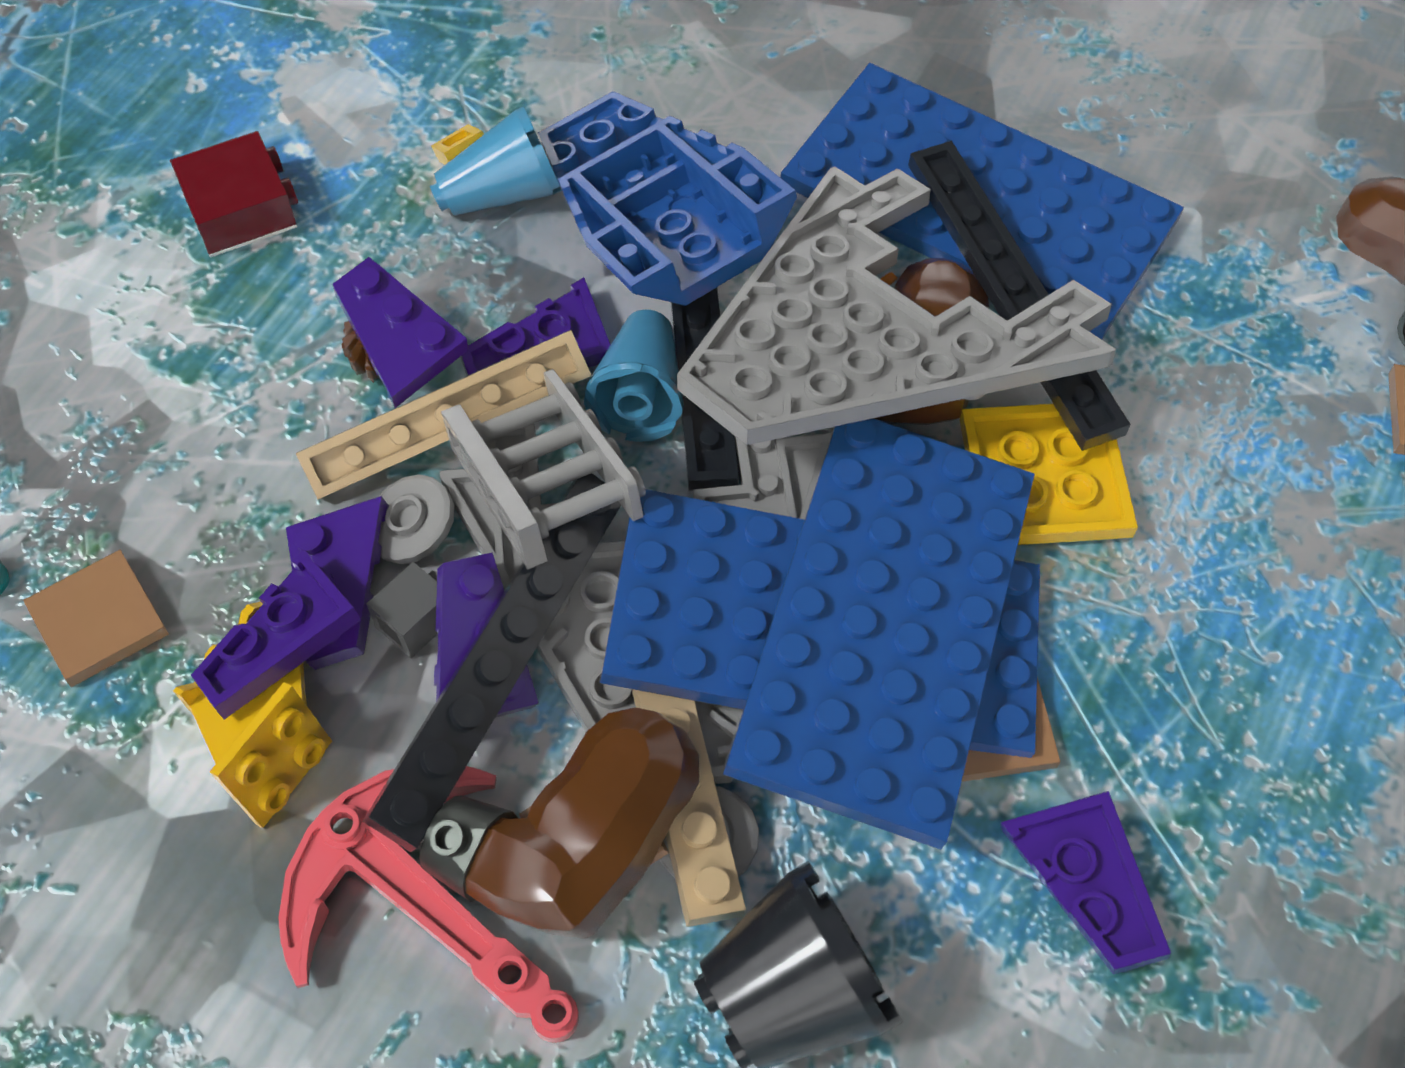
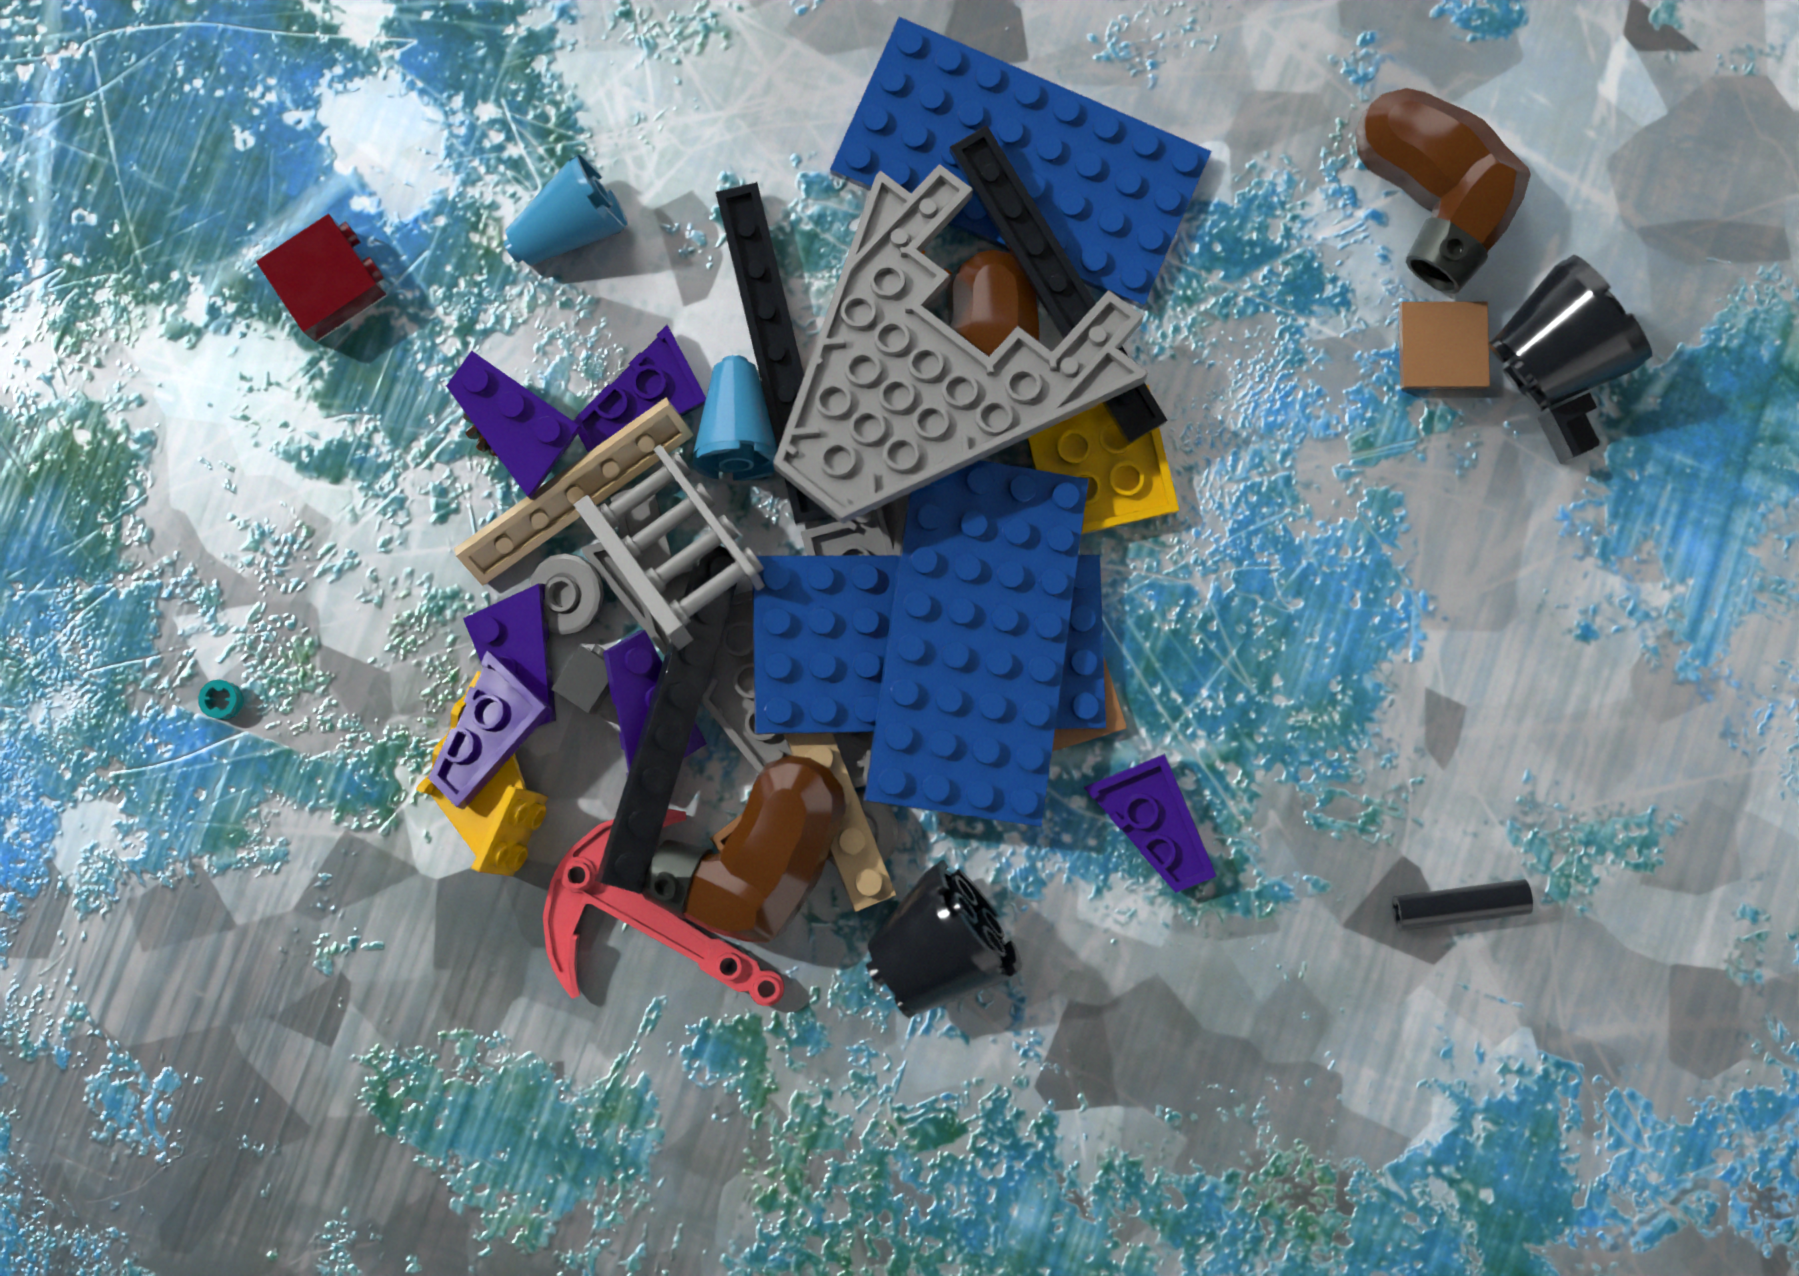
camera: 10 degrees left, 25 degrees up
medium nougat tile [23,550,169,687] -> none
yellow plate [431,124,484,165] -> none
blue wedge [538,91,797,305] -> none

